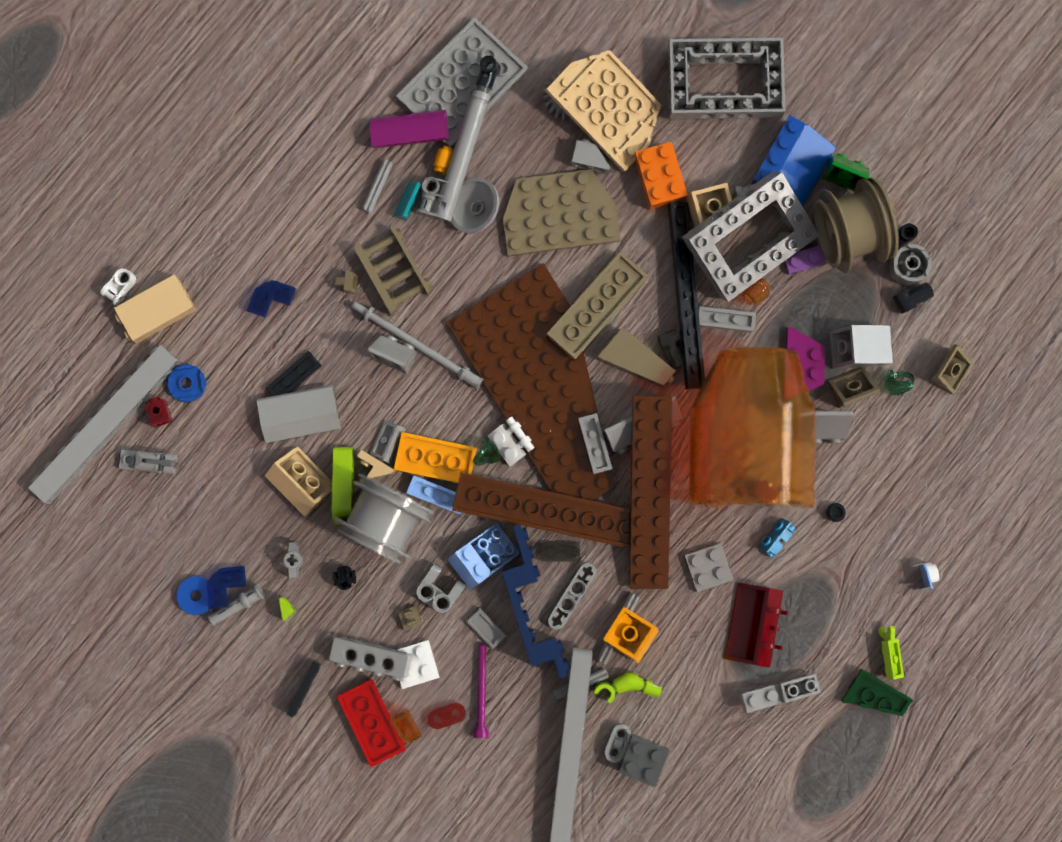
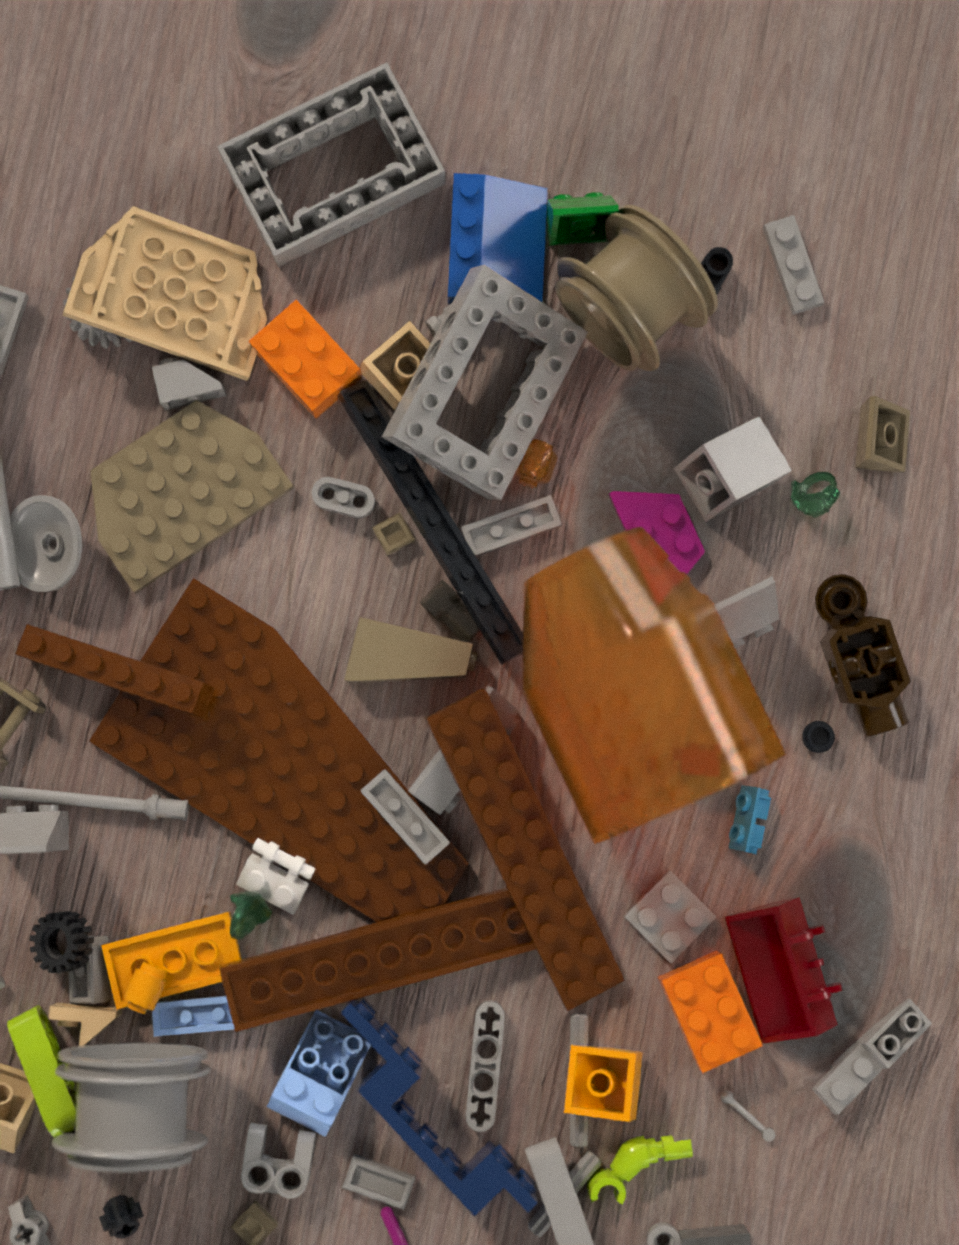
camera: 25 degrees left, 0 degrees up
clear smoke hinge [541,542,580,562] -> none
dark tan plate [546,251,649,360] -> none
medium lavender plate [784,246,825,275] -> none
dark tan slope [828,367,880,408] -> none
light grey brick [889,244,932,286] -> none
black piece [893,282,934,314] -> none
none -> reddish brown brick [15,624,215,719]
none -> black tyre [30,911,94,973]
none -> light orange brick [123,962,167,1014]
none -> light grey plate [312,477,375,518]
none -> dark tan tile [372,512,415,556]
none -> orange brick [657,951,763,1073]
none -> light grey hinge [720,1090,775,1142]
none -> light grey plate [763,215,824,315]
none -> dark brown brick [815,574,911,736]

